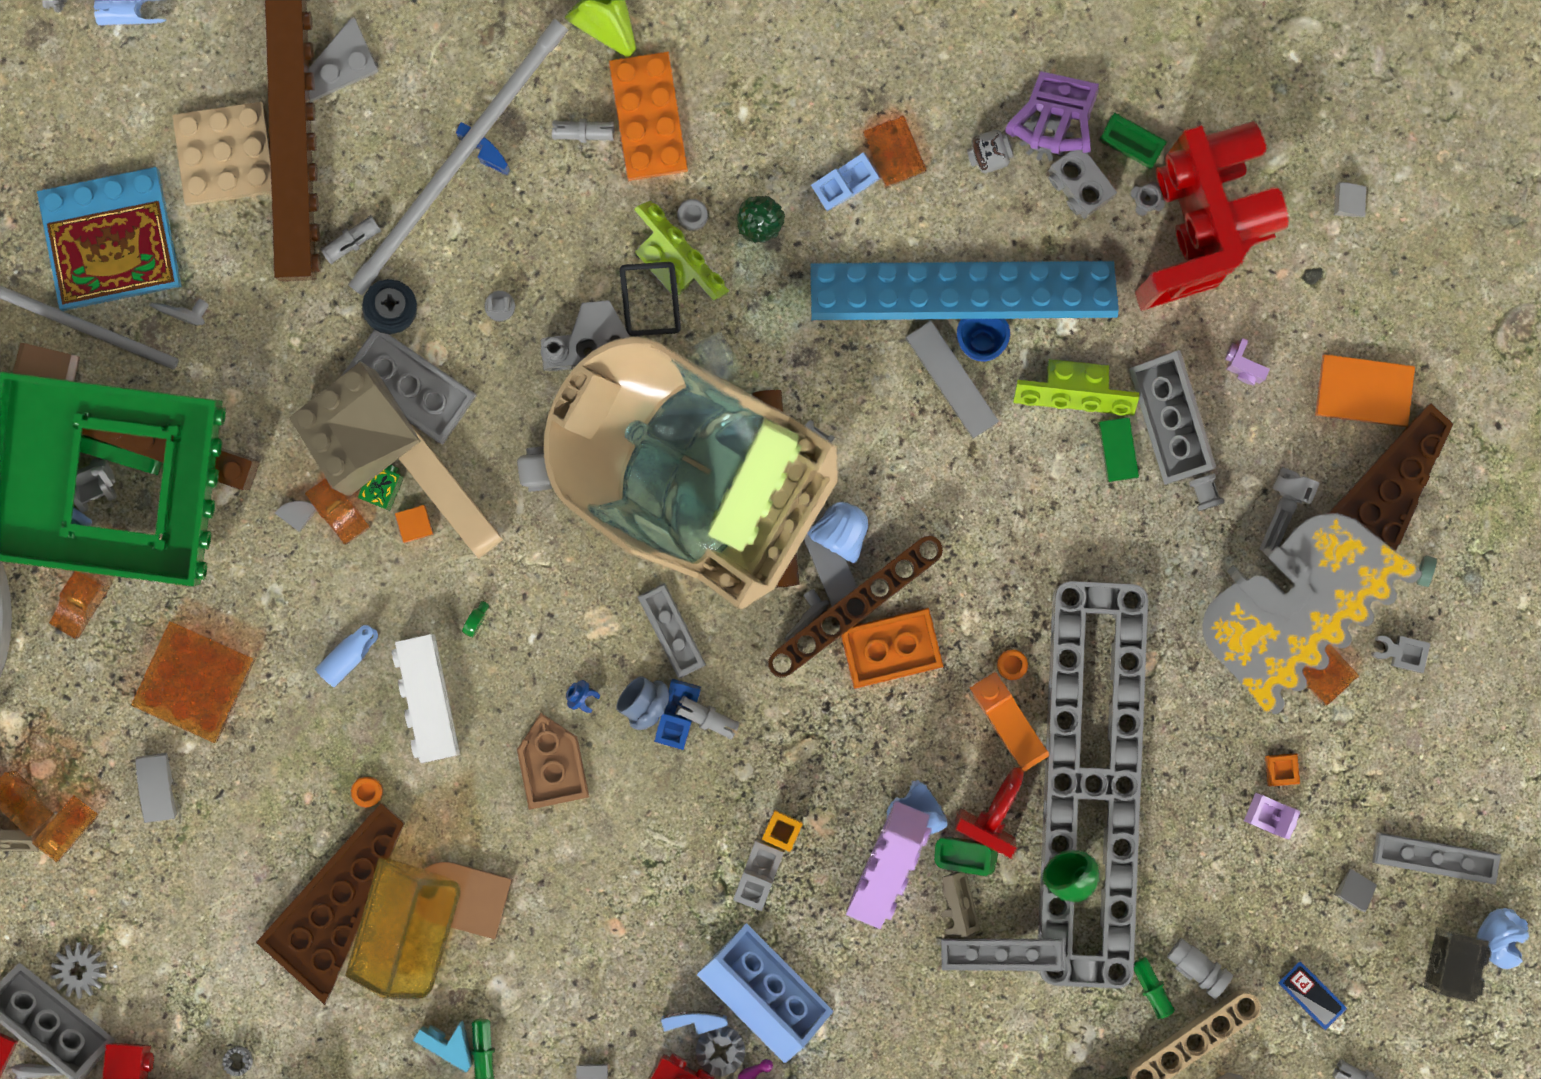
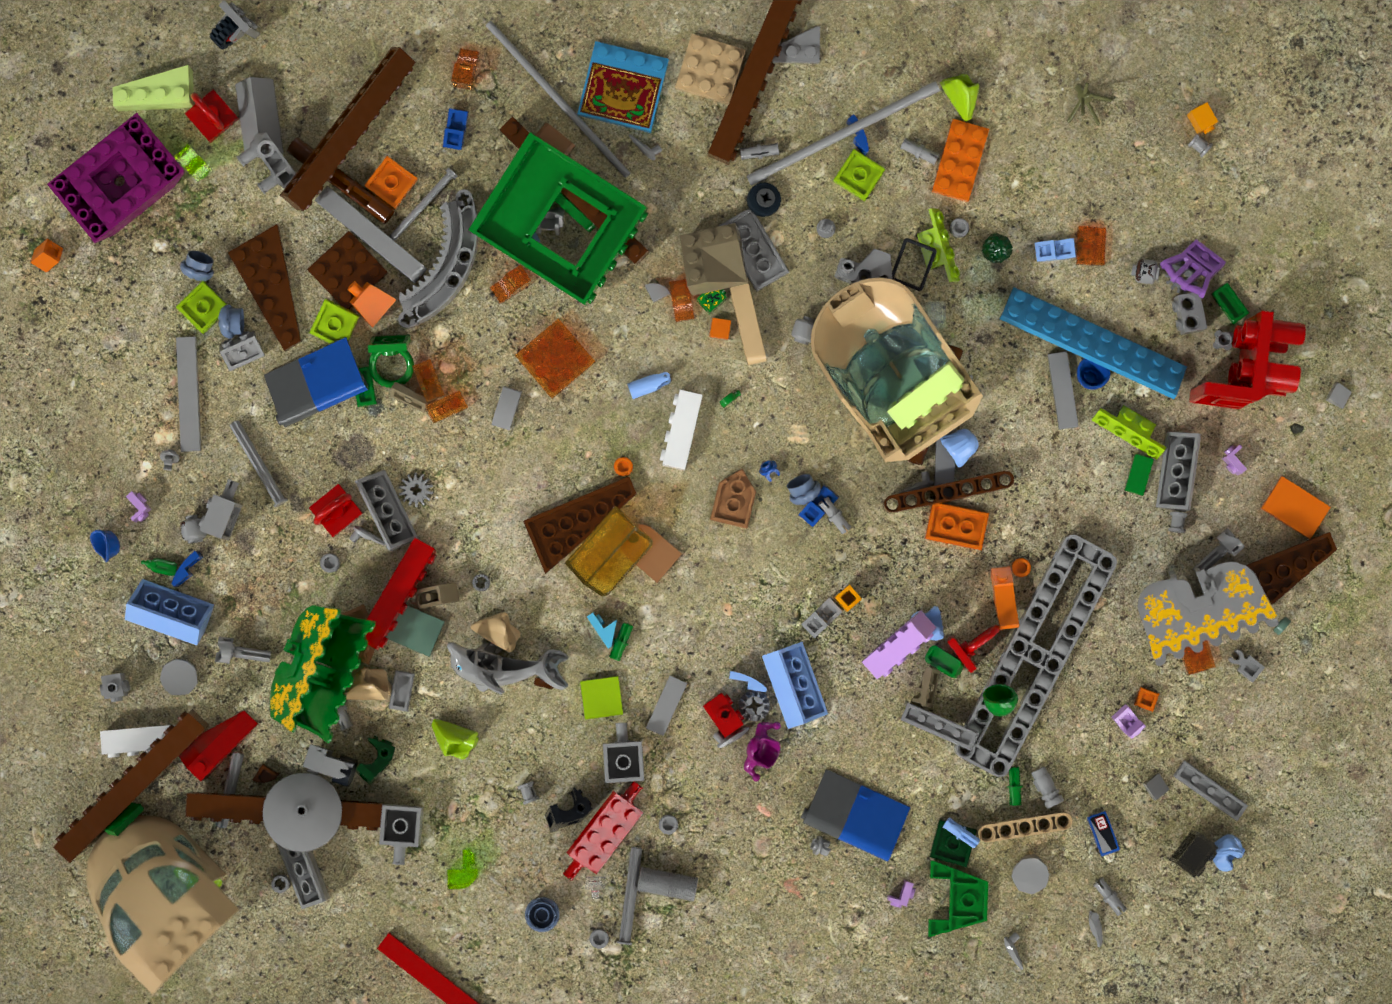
camera: 25 degrees right, 0 degrees up
light grey tile [638,583,706,679] -> none
none -> lime tile [833,149,886,202]

